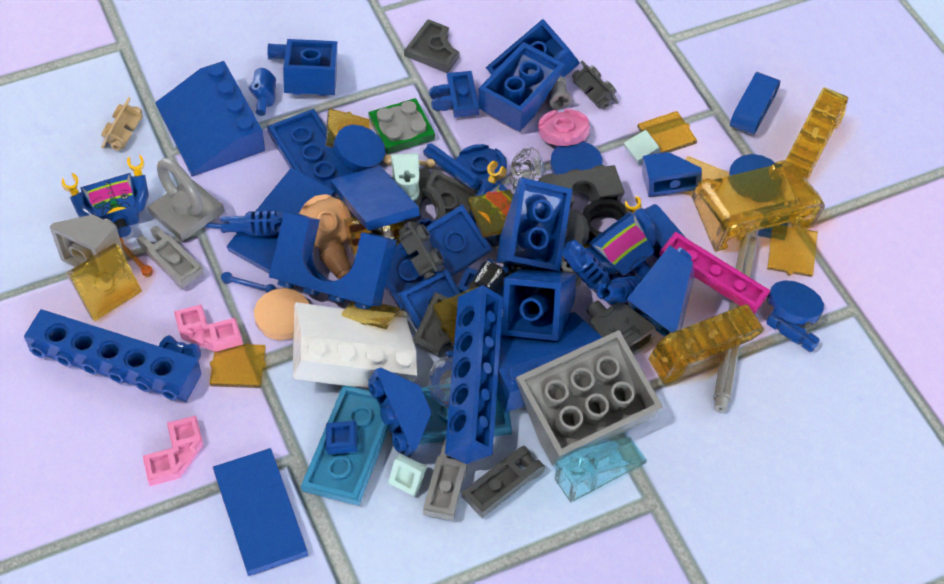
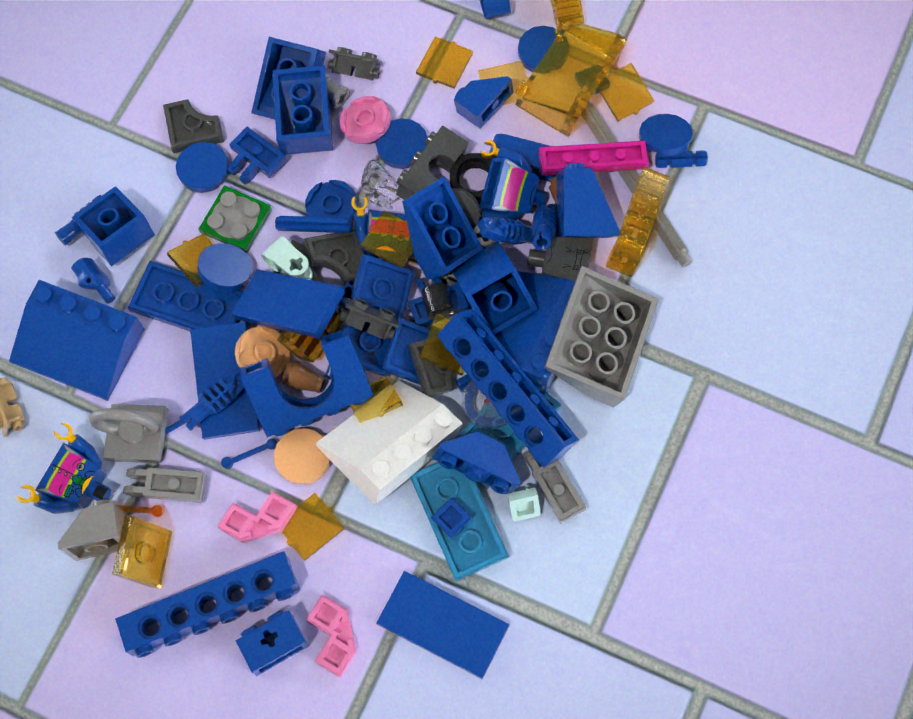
camera: 35 degrees left, 15 degrees up
blue piece [159,335,201,361] -> none
tan hinge [383,155,436,169] -> none
dark grey plate [462,446,546,518] -> none
clear light blue slope [554,437,647,503] -> none
light aqua tile [624,130,660,165] -> none
none -> blue tile [176,142,229,193]
none -> blue brick [235,610,309,676]

